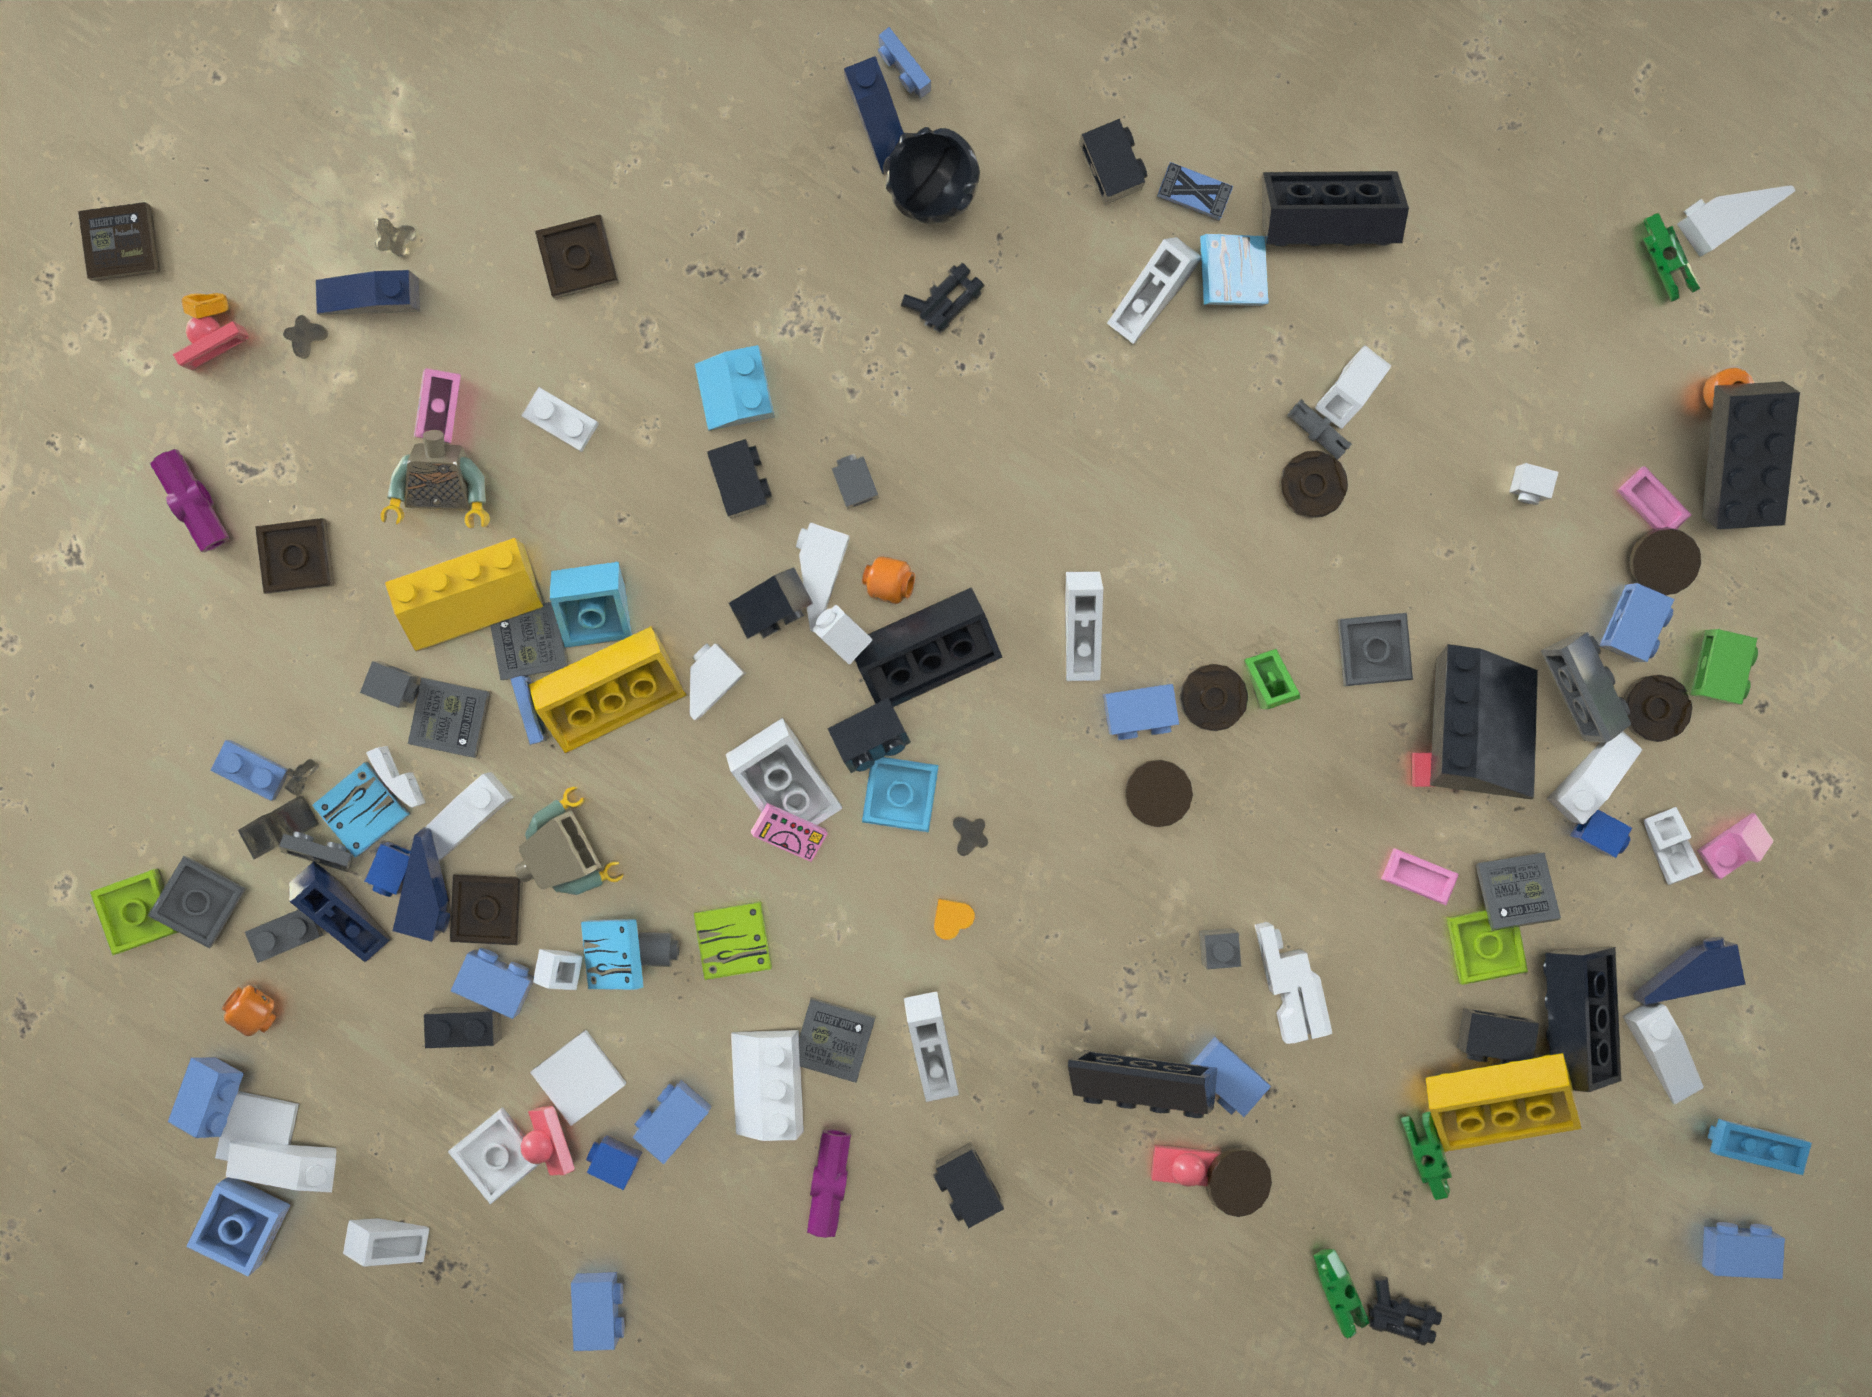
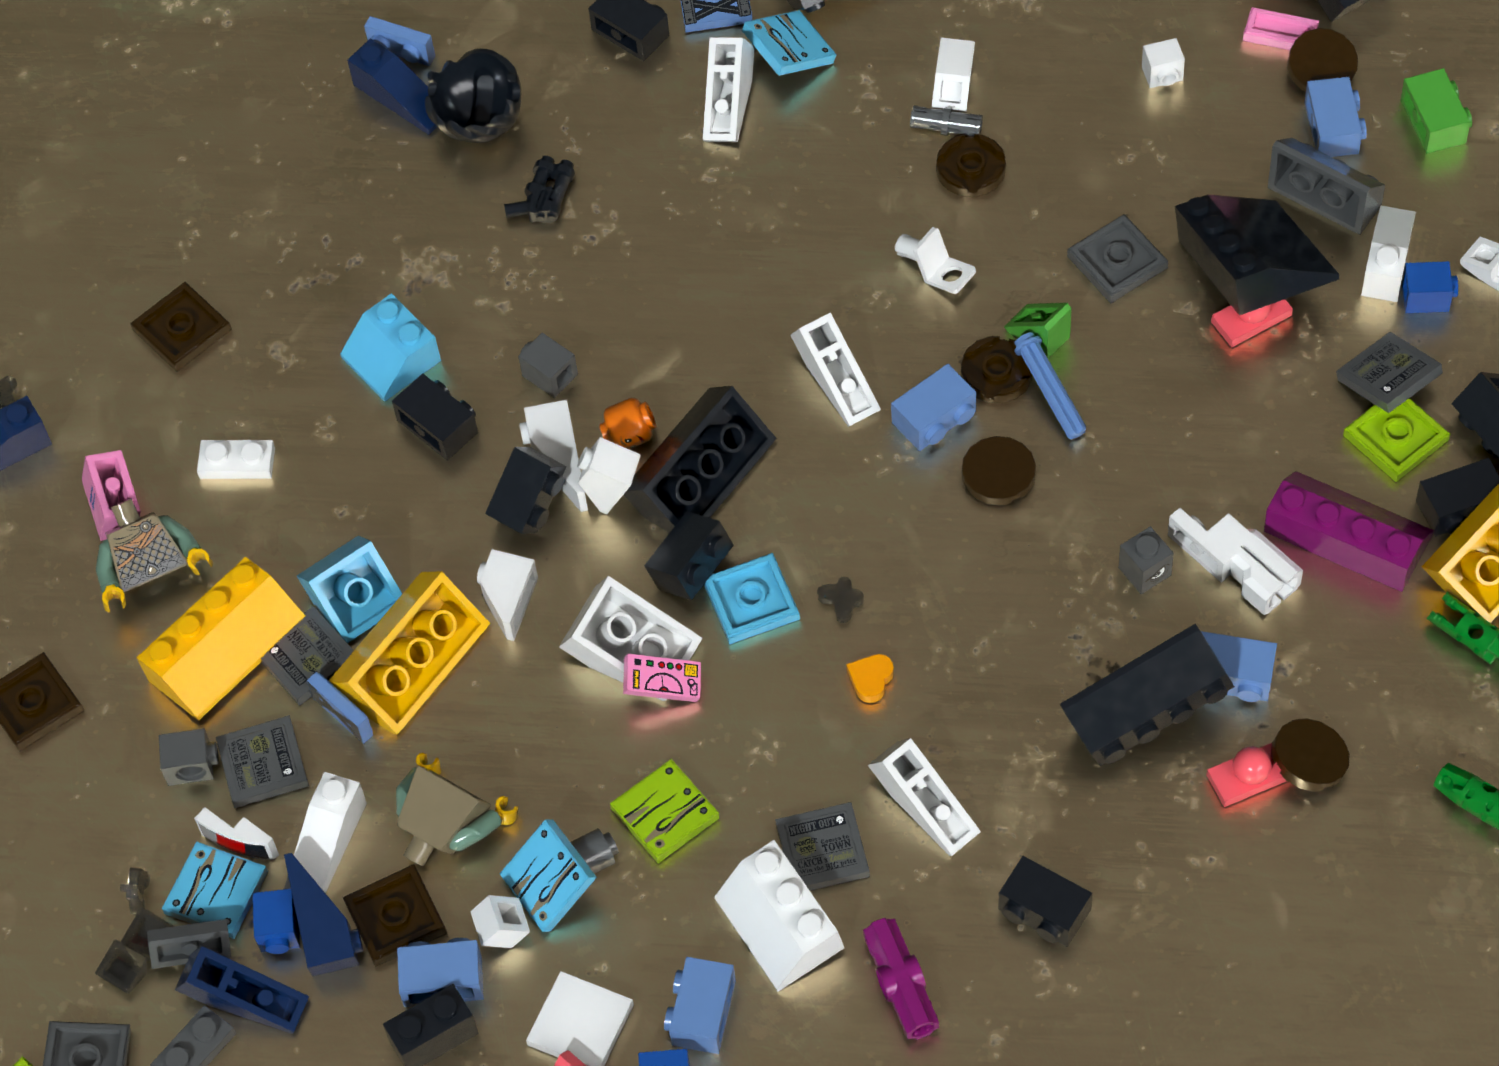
camera: 20 degrees left, 30 degrees down
medium blue plate [210,740,290,801] -> none
bright pink tile [1382,848,1459,905] -> none
dark brown tile [1623,675,1693,742] -> none
none -> white bracket [895,227,976,294]
none -> medium blue axle [1014,332,1086,440]
none -> magenta slope [1264,471,1434,592]

